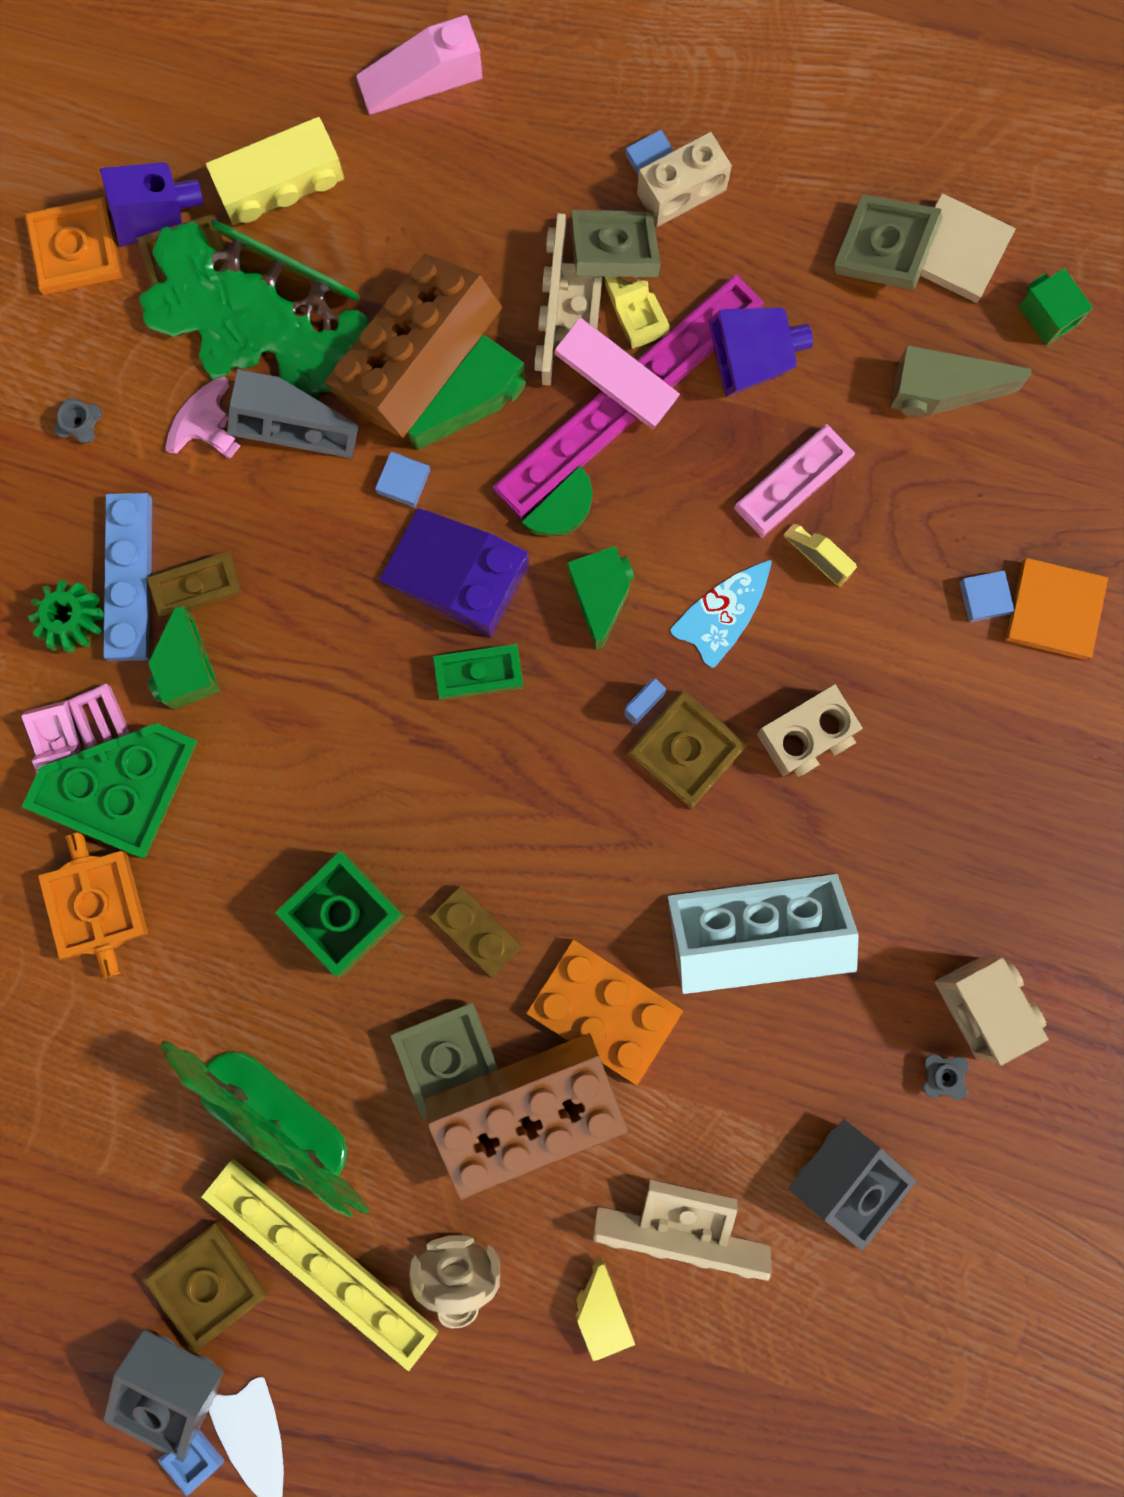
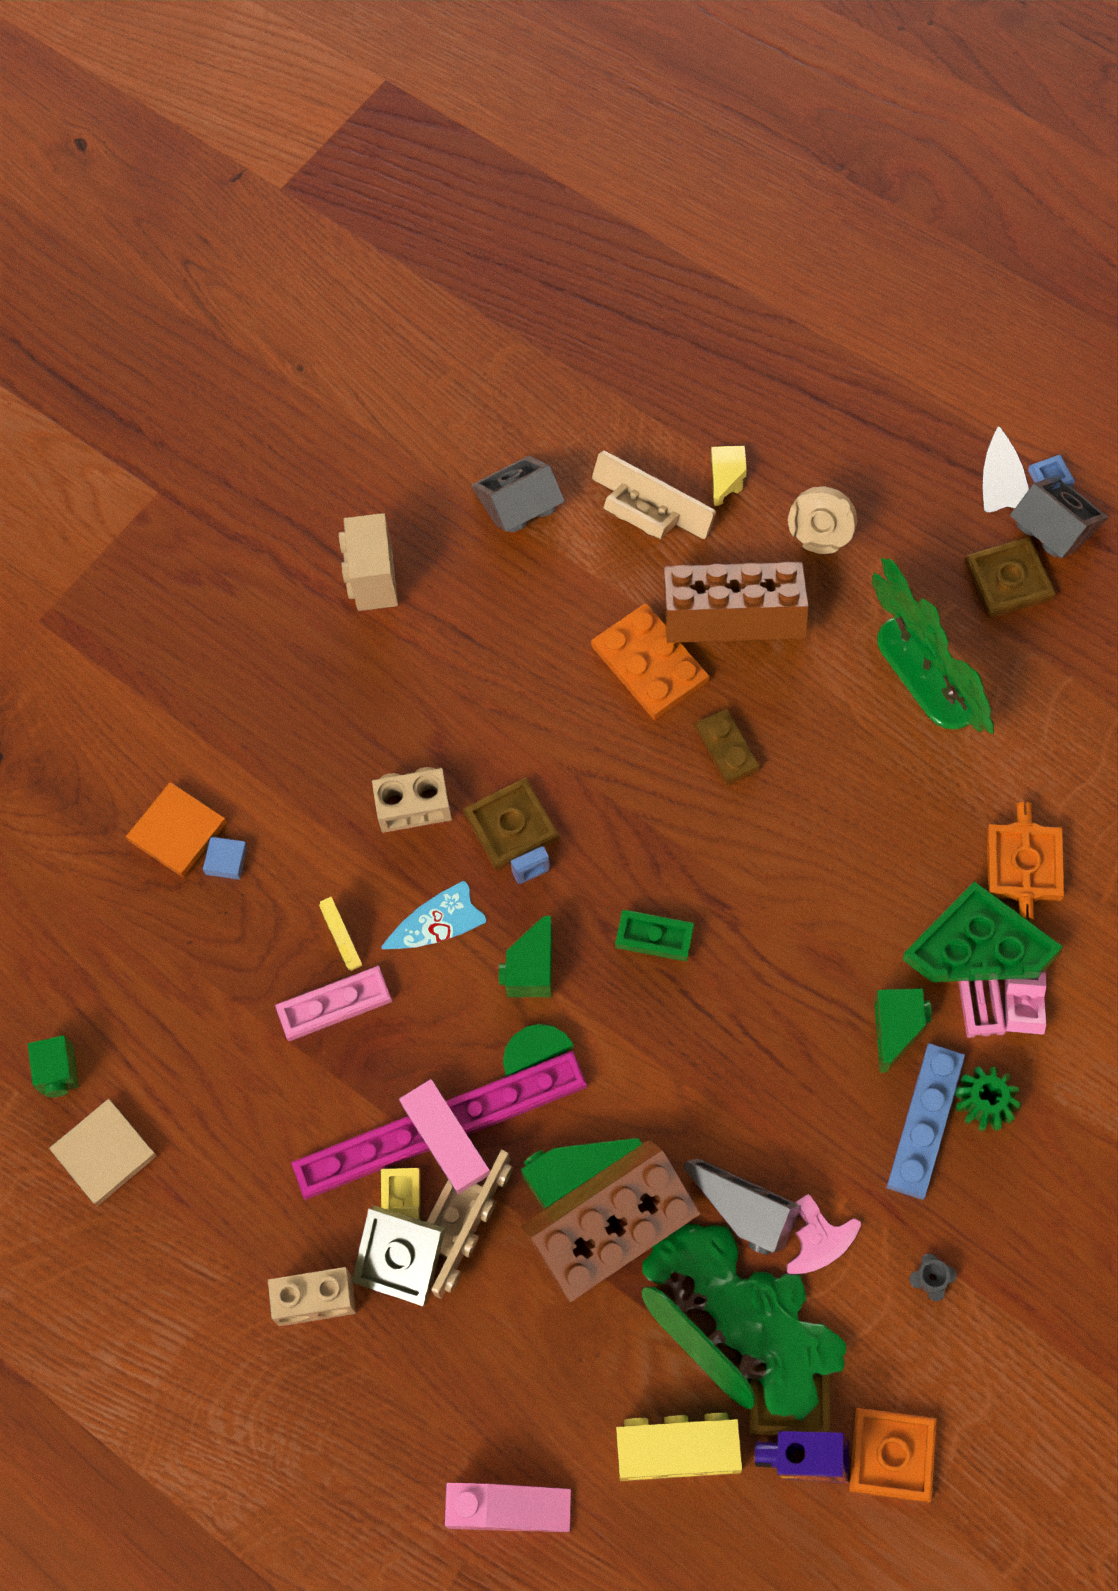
camera: 155 degrees left, 15 degrees down
pearl gold plate [147,551,243,621] -> none
light yellow plate [202,1159,439,1371] -> none
green brick [275,851,406,977] -> none
medium blue tile [375,452,431,508] -> none
dark purple slope [380,508,529,638] -> none
olive plate [390,1002,499,1119] -> none
medium blue tile [626,130,674,177] -> none
light aqua slope [668,874,858,994] -> none
dark purple torso [708,308,813,398] -> none
olive plate [834,194,942,290] -> none
olive slope [890,345,1032,417] -> none
dark grey plate [923,1054,969,1100] -> none

